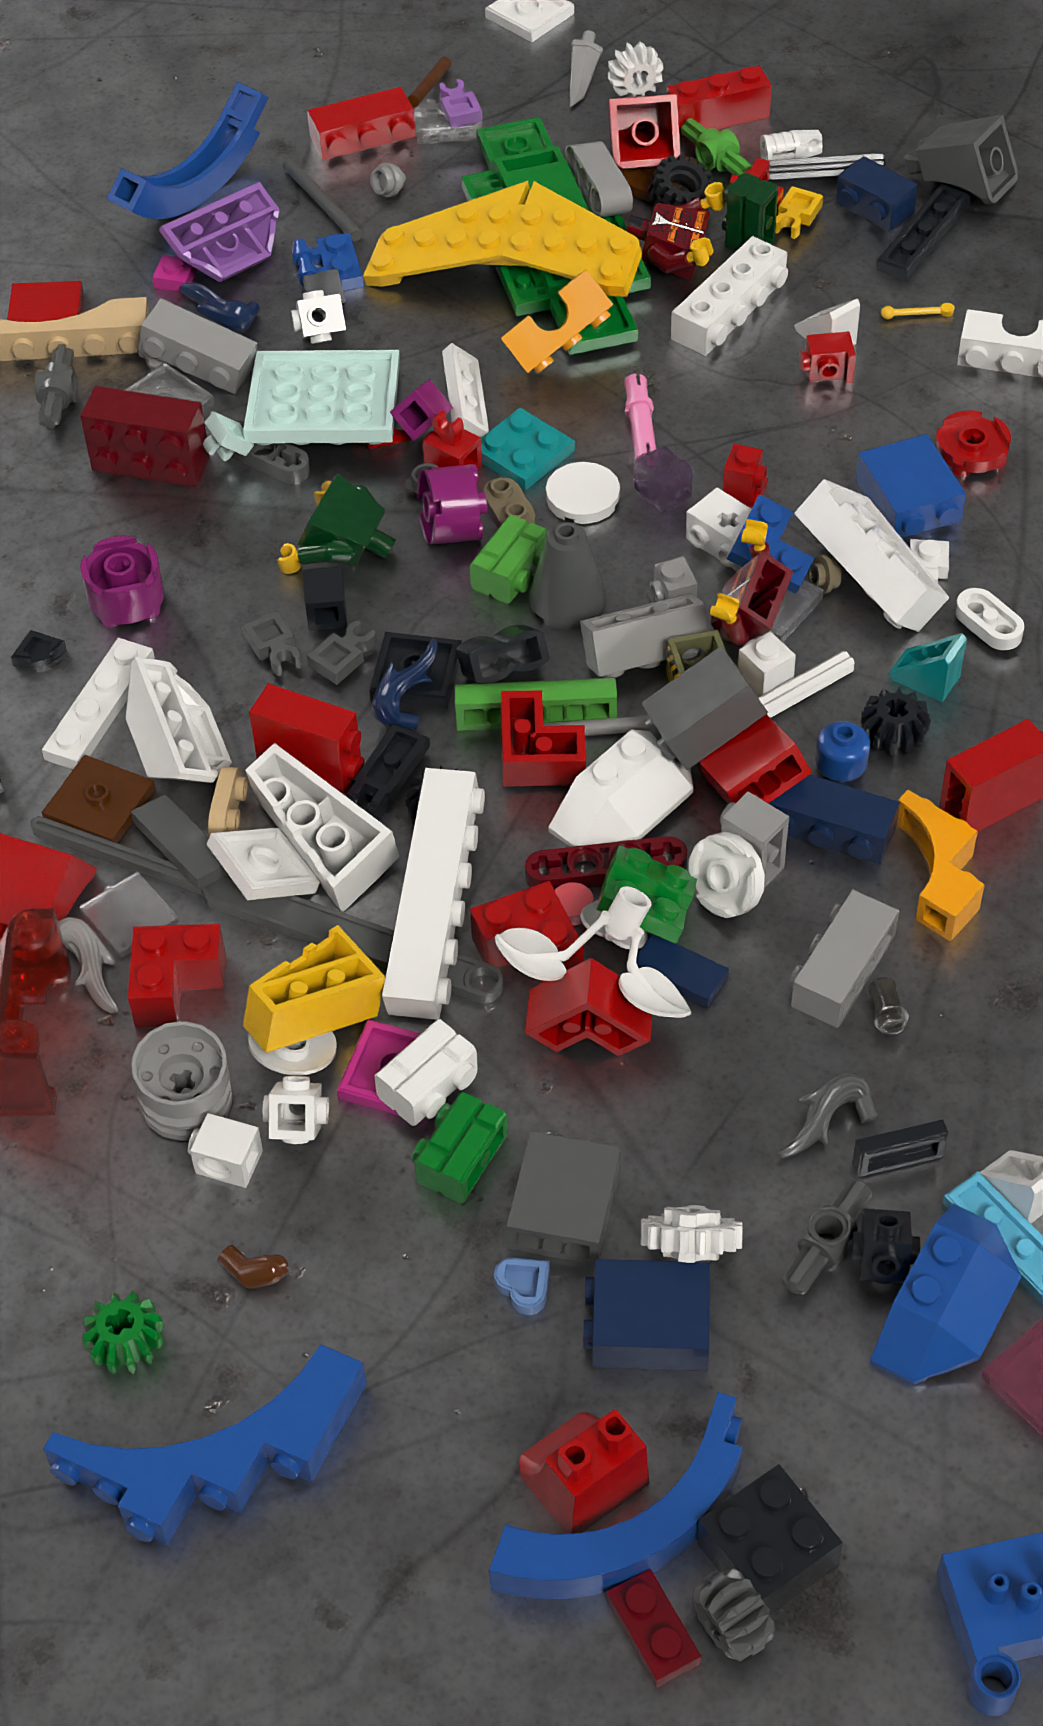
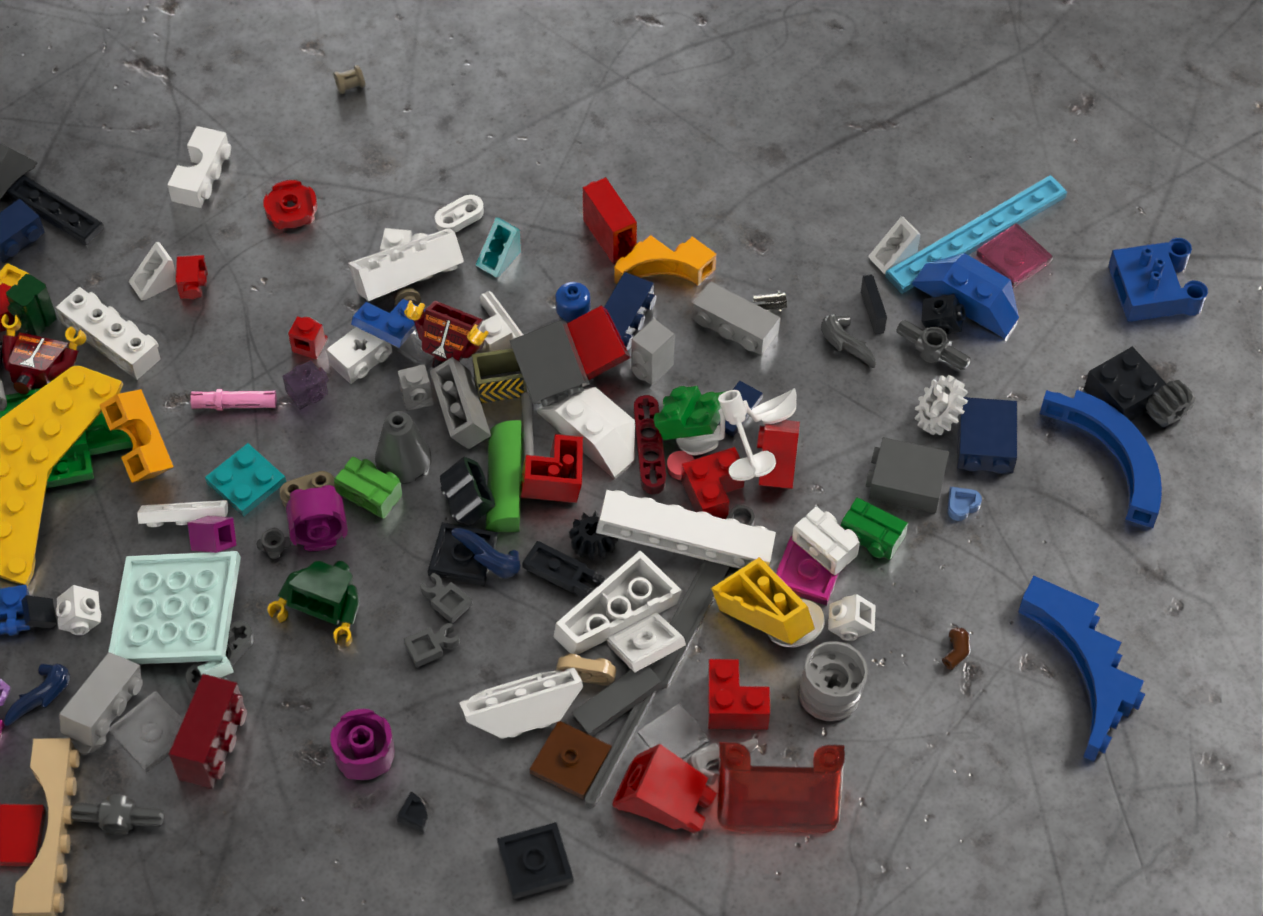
camera: 90 degrees left, 5 degrees up
white plate [42,638,155,769] -> none
green gear [82,1290,164,1375] -> none
white brick [188,1113,263,1188] -> none
red brick [249,683,364,794] -> none
black brick [303,566,348,631] -> none
red brick [422,410,482,469] -> none
red hips [519,1409,650,1534] -> none
white tile [545,462,620,524] -> none
dark red plate [606,1569,702,1688] -> none
white tile [688,832,765,918] -> none
blue brick [856,434,966,538] -> none
black gear [860,687,931,756] -> none
yellow hinge [881,303,955,320] -> none

